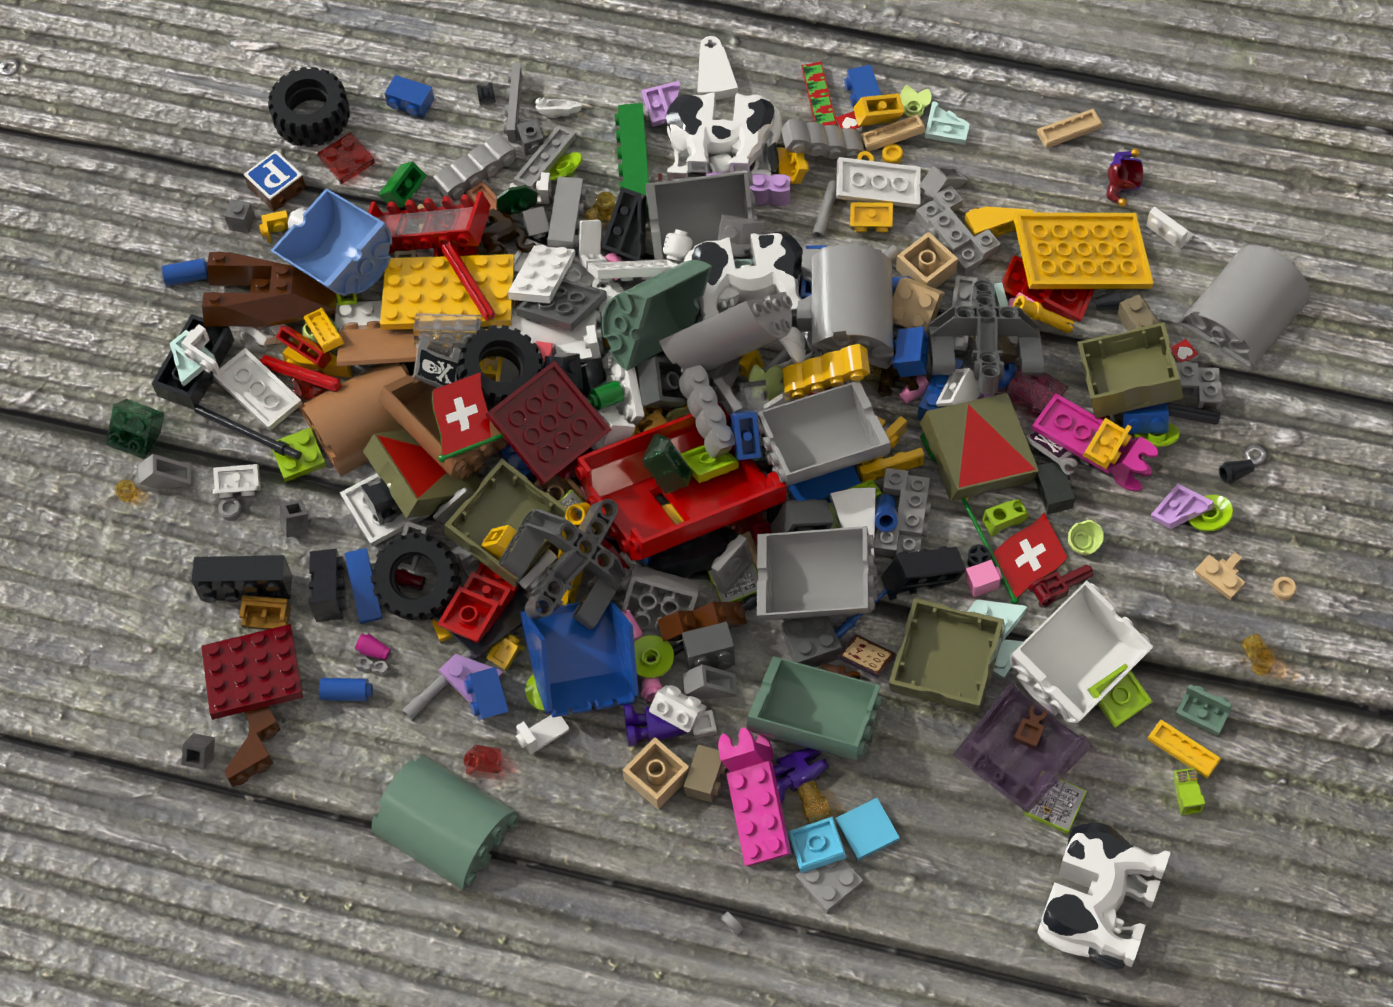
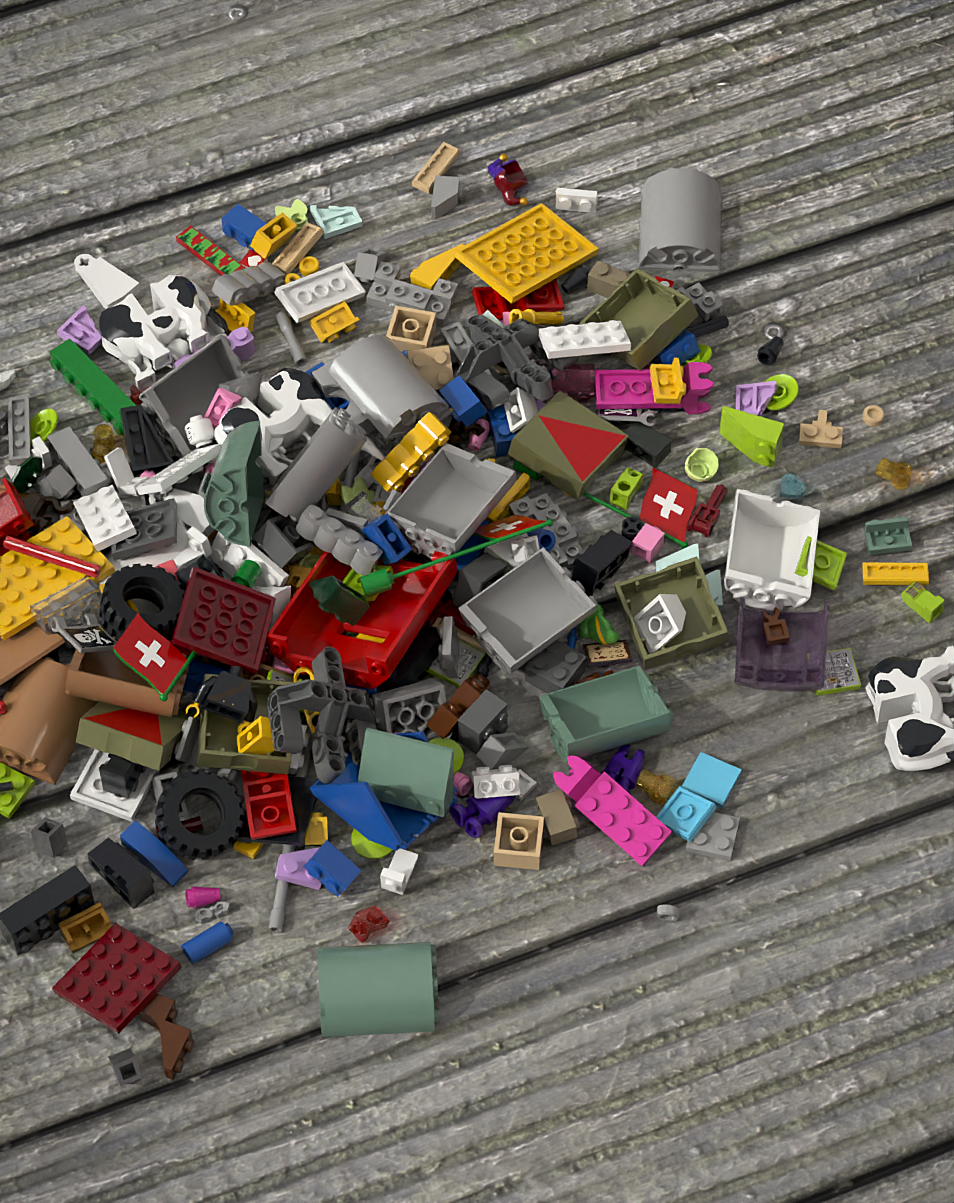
camera: 40 degrees left, 5 degrees down
none -> black torso [186,666,258,734]
none -> bright pink slope [204,388,242,428]
none -> sand green slope [358,728,454,817]
none -> green flag [359,515,553,598]
none -> light grey slope [431,175,463,220]
none -> white slope [511,535,540,562]
none -> white plate [538,320,631,359]
none -> bright green hair [578,604,620,644]
none -> white slope [634,594,686,654]
none -> lime slope [720,406,784,468]
none -> clear light blue tile [780,473,806,499]

